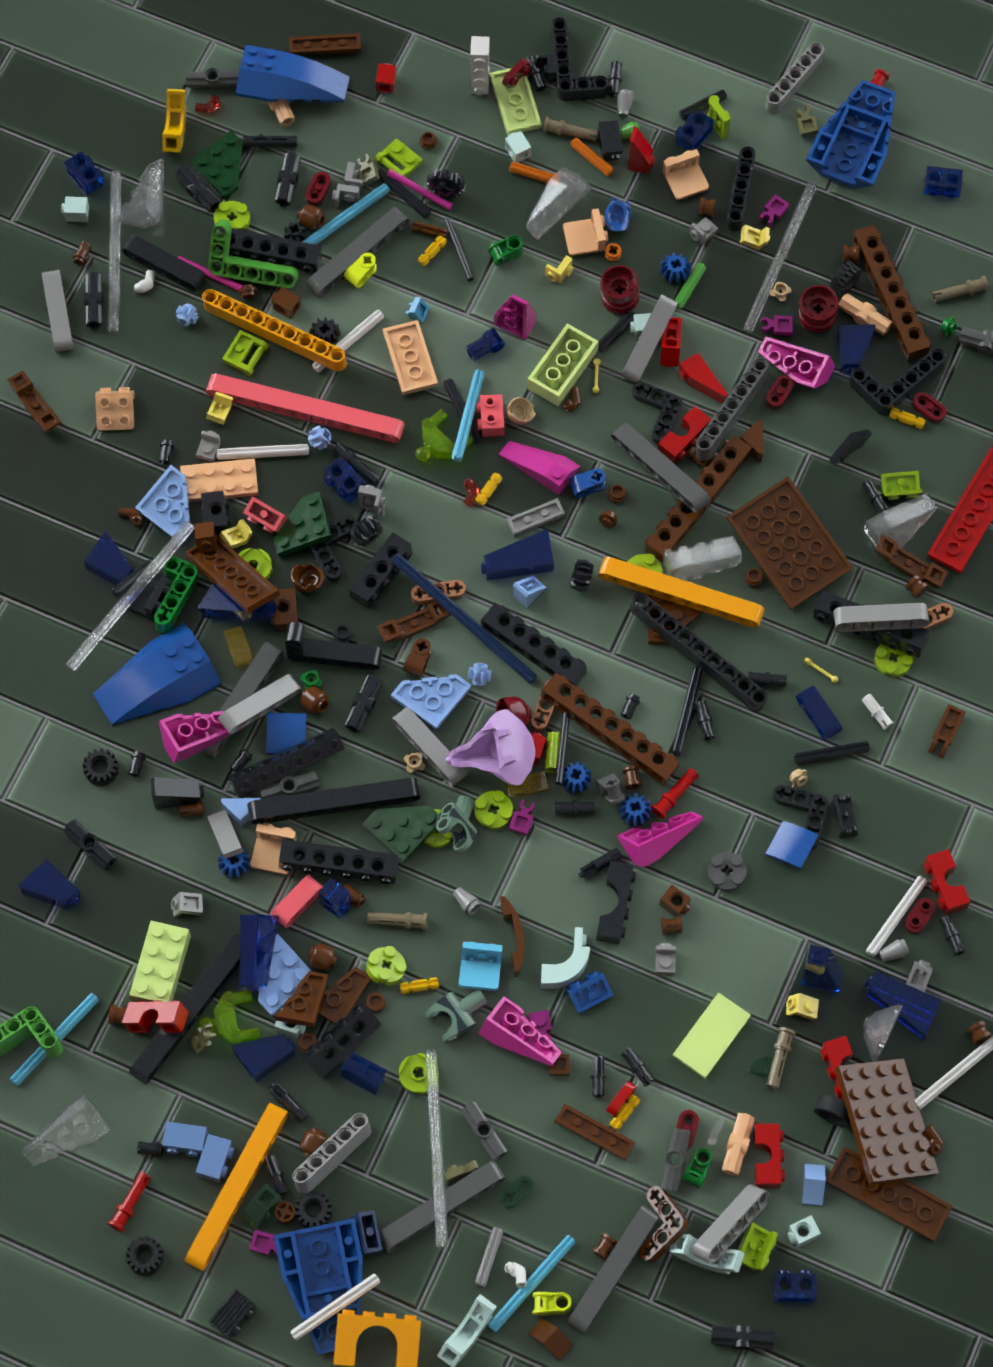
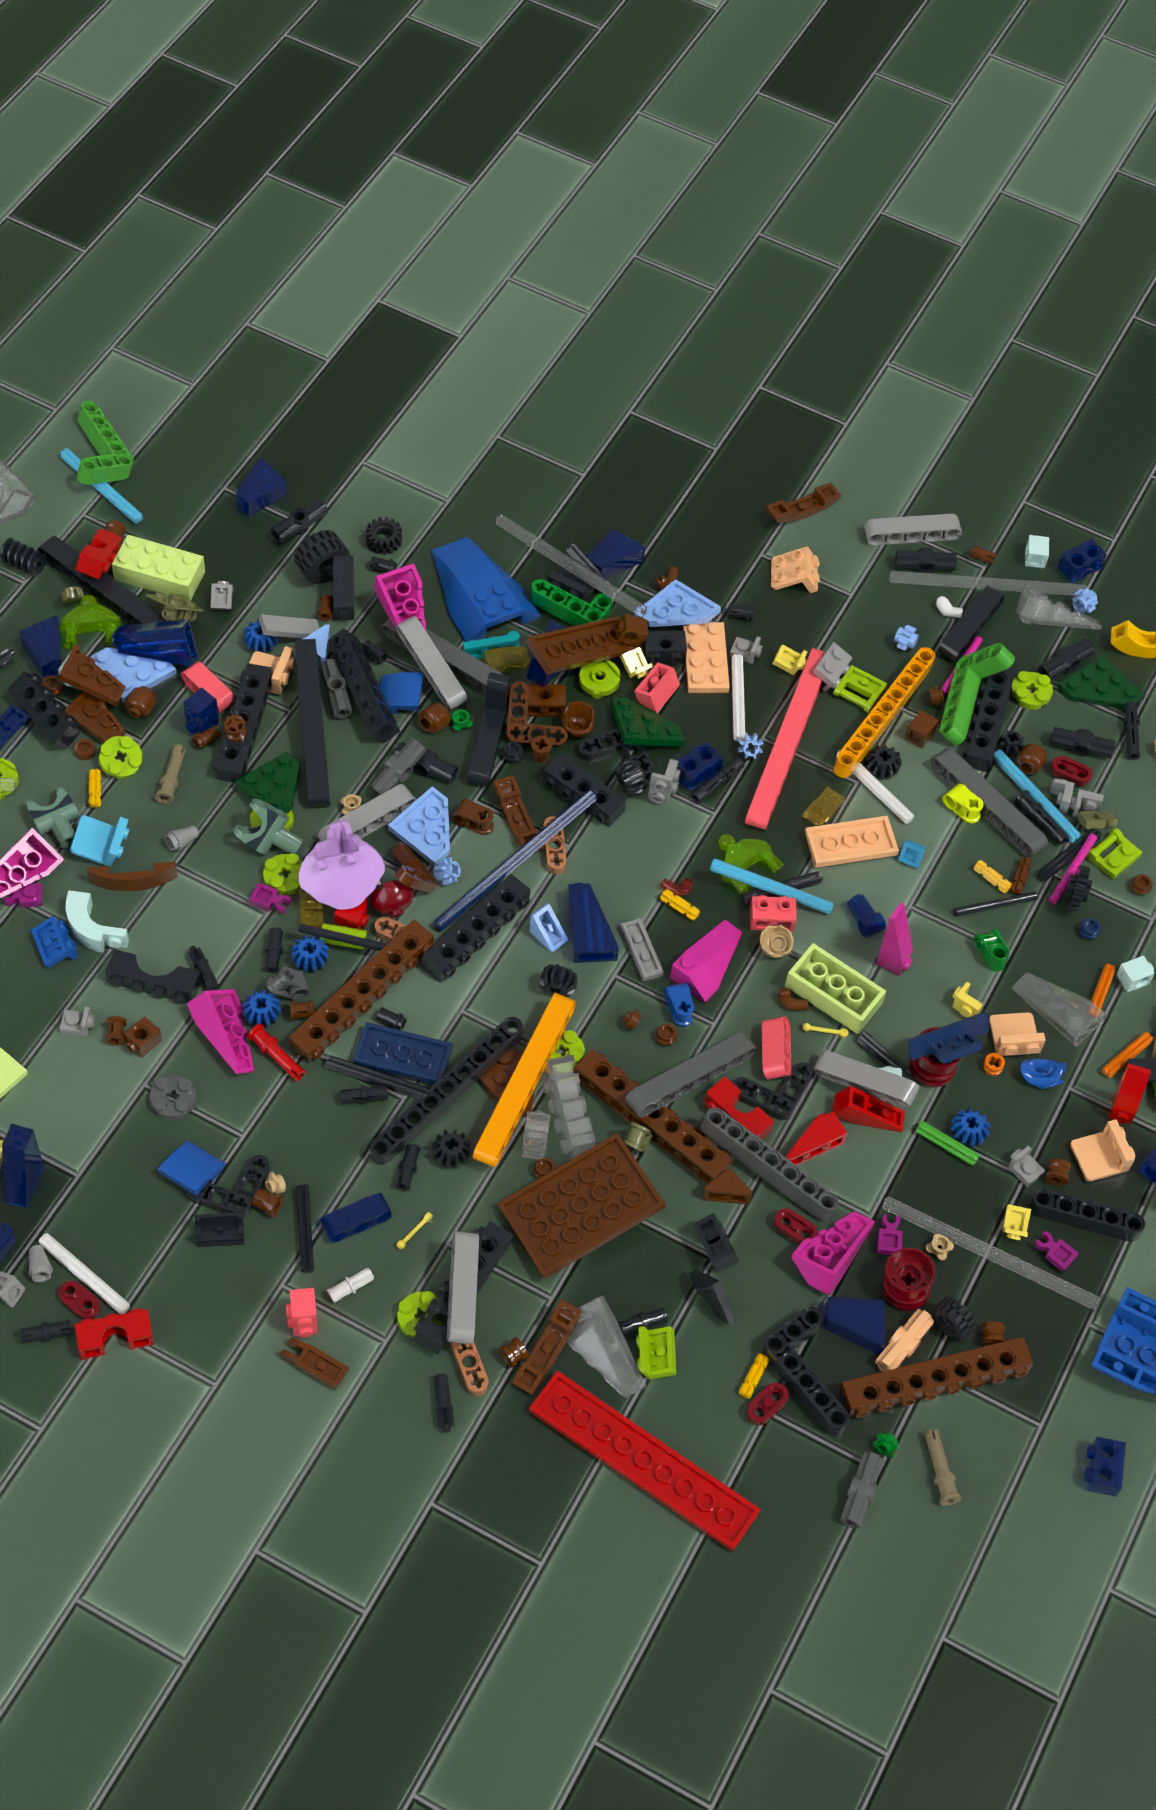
camera: 90 degrees right, 10 degrees down
none -> black piece [0,537,47,576]
none -> olive hinge [146,592,203,622]
none -> reddish brown wheel [224,715,247,742]
none -> reddish brown bush [252,1189,284,1217]
none -> coral brick [286,1288,318,1338]
none -> black tyre [294,530,350,584]
none -> dark blue plate [353,1022,453,1084]
none -> dark grey piece [371,738,427,795]
none -> reddish brown beam [391,842,438,893]
none -> black gear [432,1129,471,1169]
none -> black piece [434,1374,454,1433]
none -> teal plate [463,631,520,659]
none -> reddish brown beam [507,681,568,746]
none -> clear brick [522,1111,551,1160]
none -> reddish brown bush [531,736,552,763]
none -> olive piece [623,1122,653,1154]
none -> black brick [693,1213,739,1273]
none -> coral beam [762,1016,791,1080]
none -> clear yellow slope [802,786,845,826]
none -> light grey bracket [812,642,852,692]
none -> dark blue bracket [908,1012,989,1064]
none -> black pin [1014,790,1069,845]
none -> light blue gear [1072,588,1098,614]
none -> dark blue plate [1079,918,1101,939]

